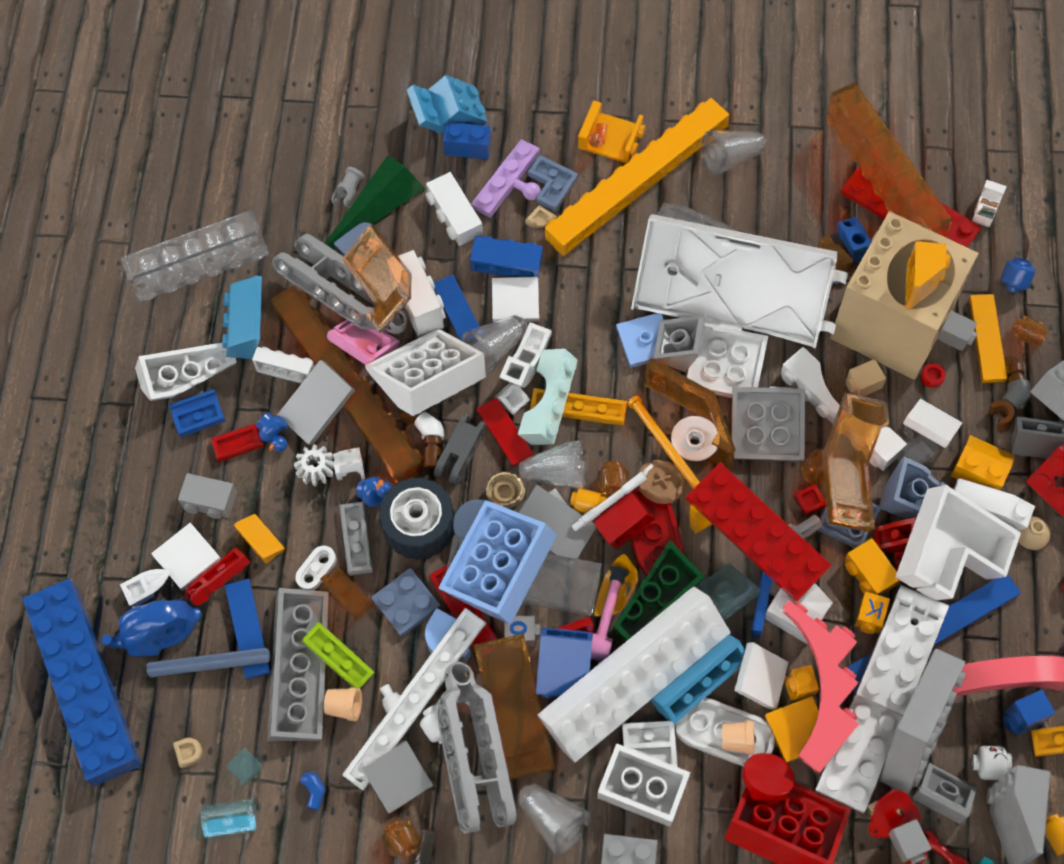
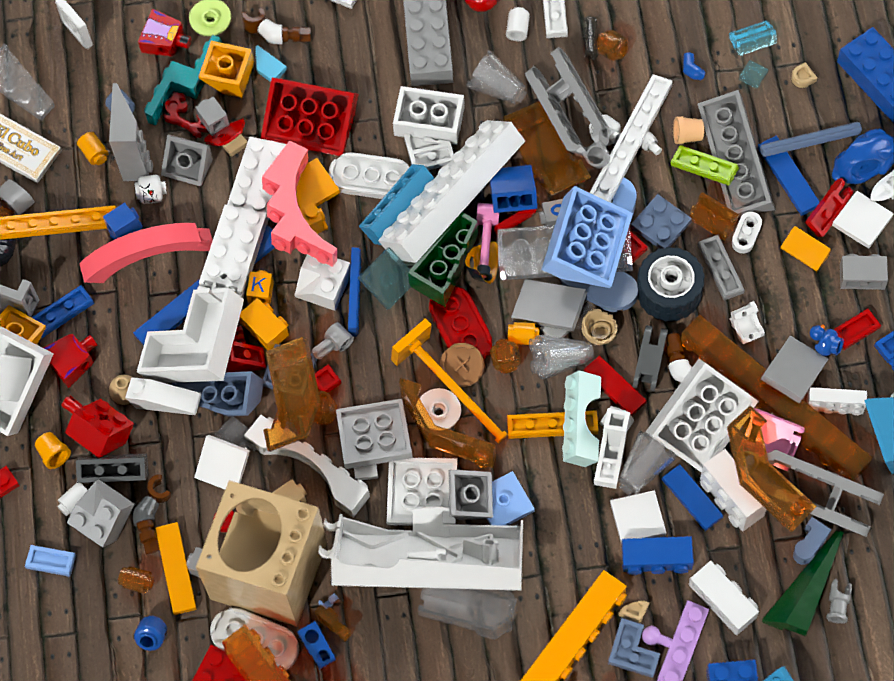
camera: 170 degrees right, 0 degrees up
white gear [294,444,335,487] -> none
blue animal [356,477,392,507] -> none
light grey tile [361,740,433,813] -> none
white piece [572,464,653,531] -> none
red brick [593,492,655,550] -> none
red plate [685,462,831,602] -> none
light nougat piece [722,720,754,755] -> none
white tile [734,643,789,710] -> none
red tile [742,753,795,801] -> none
light grey brick [879,648,966,795] -> none
light orange slope [905,241,950,310] -> none
light orange slope [951,435,1015,491] -> none

